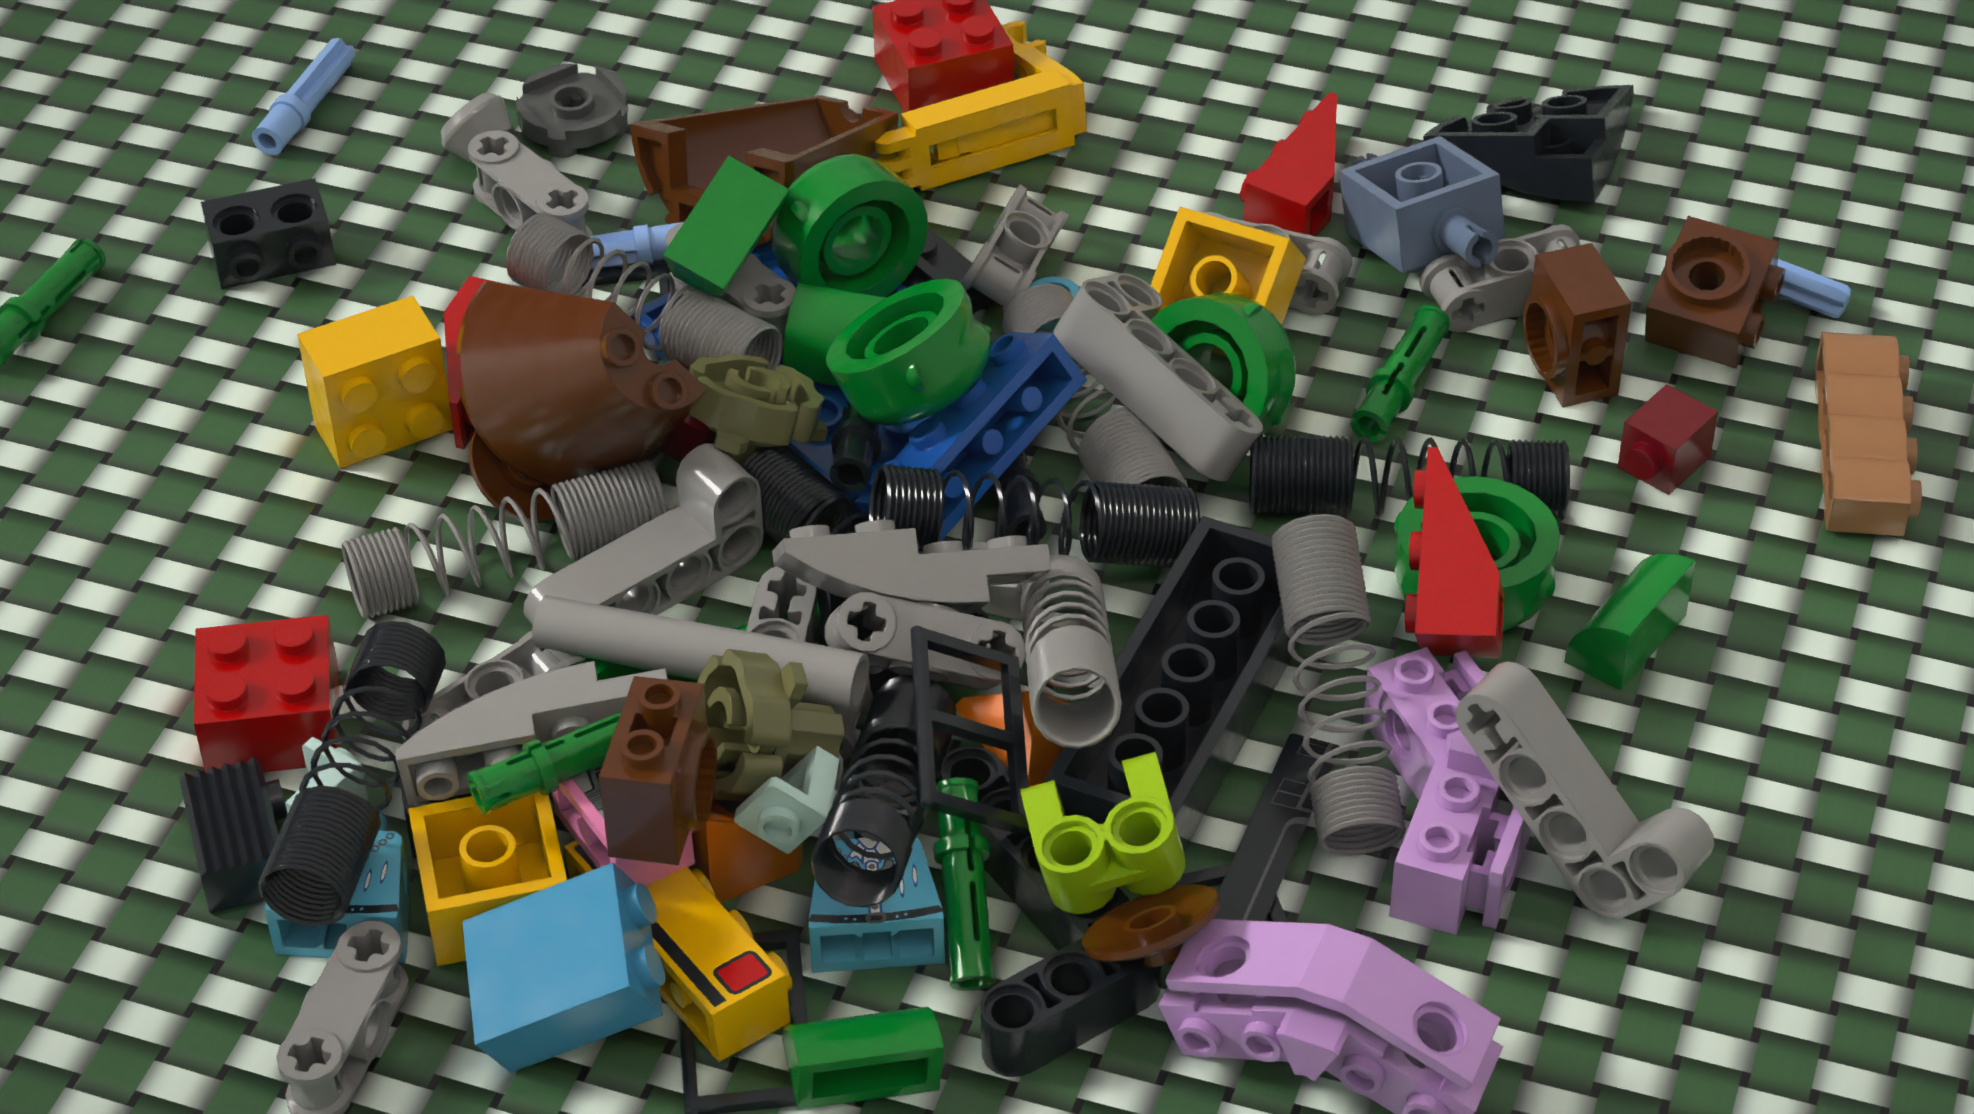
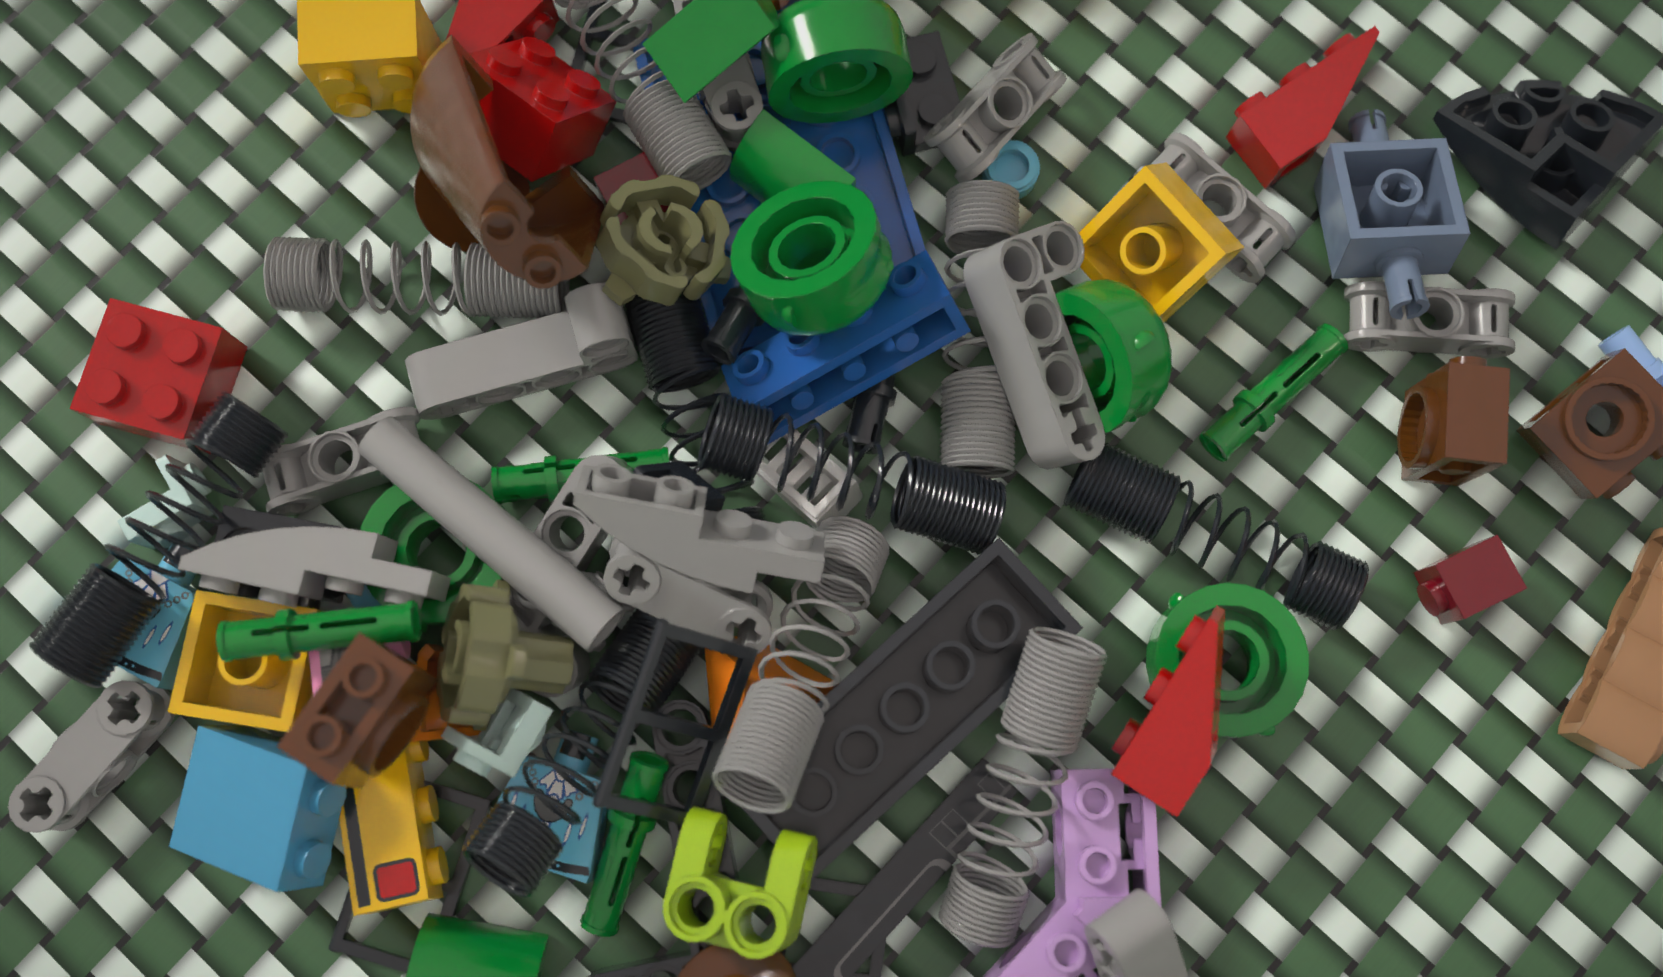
camera: 20 degrees right, 35 degrees up
black brick [179,757,287,913] -> none
green brick [1564,553,1695,690] -> none

